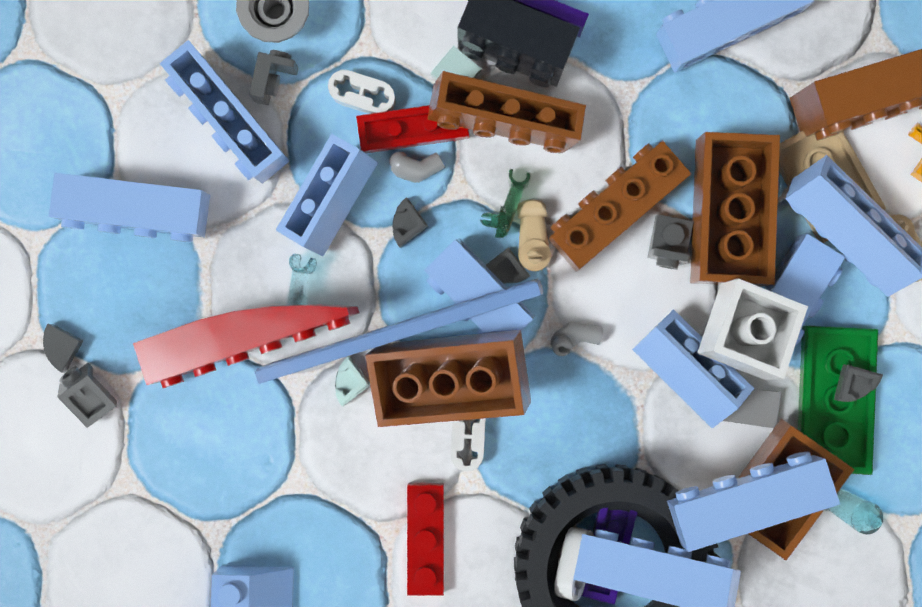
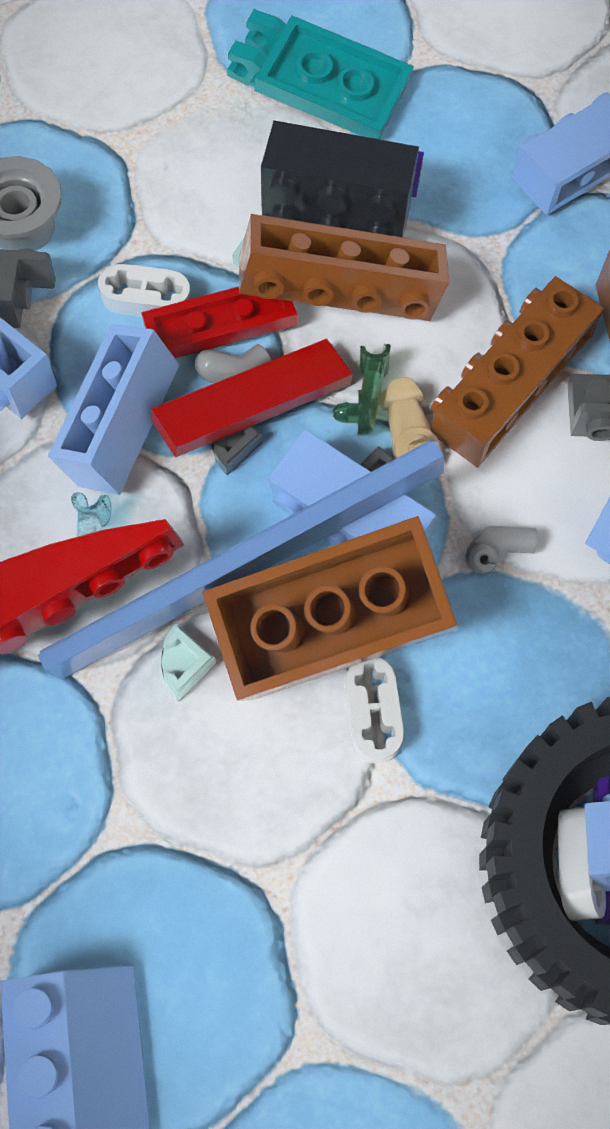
camera: 15 degrees left, 20 degrees down
red plate [407,483,444,596] -> none
none -> red tile [151,338,353,458]

